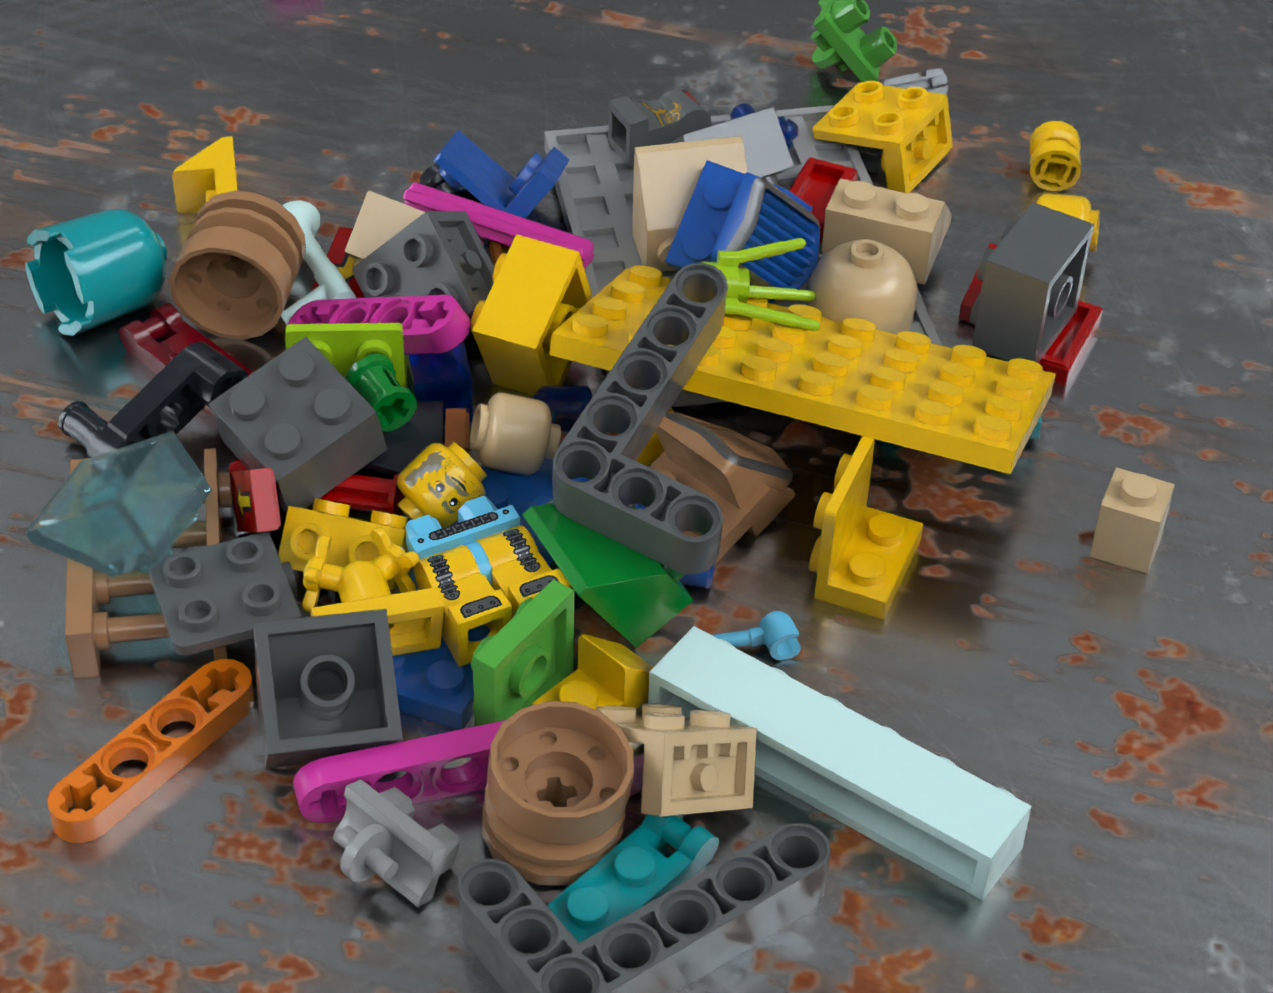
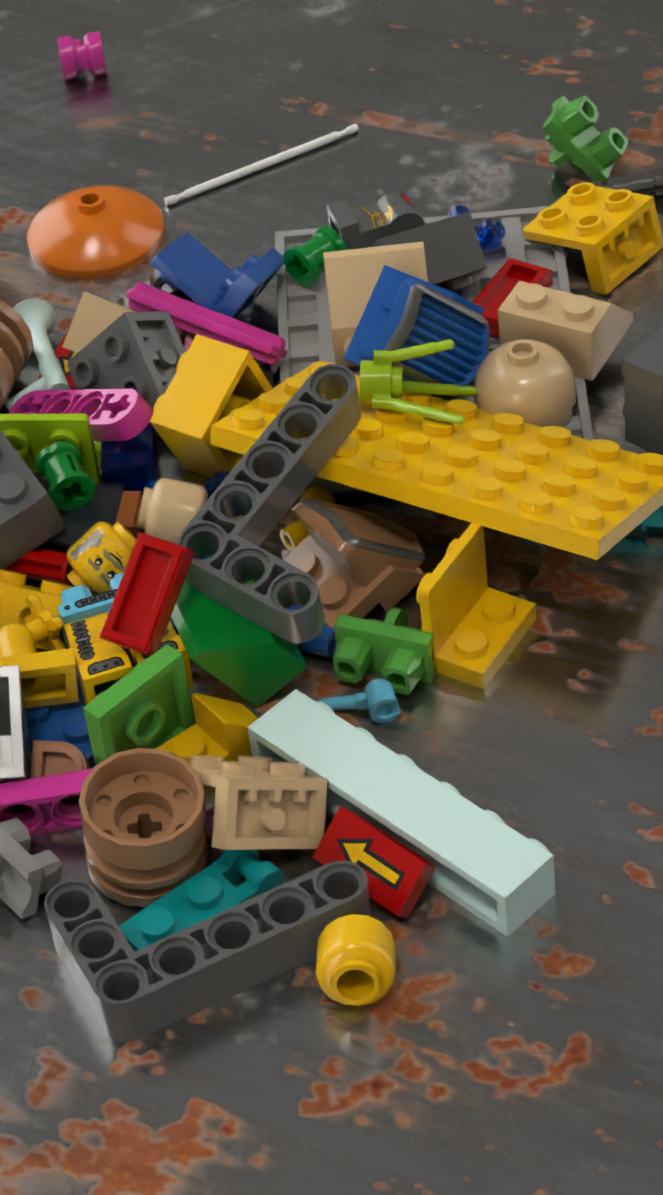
camera: 15 degrees right, 0 degrees up
none -> orange dish [27,185,165,279]
none -> nougat tile [30,740,91,801]
none -> red tile [99,532,195,656]
none -> white piece [164,124,359,207]
none -> green bush [284,225,347,287]
none -> red tile [312,806,436,918]
none -> yellow head [316,914,396,1006]
none -> bright green hips [333,607,437,695]

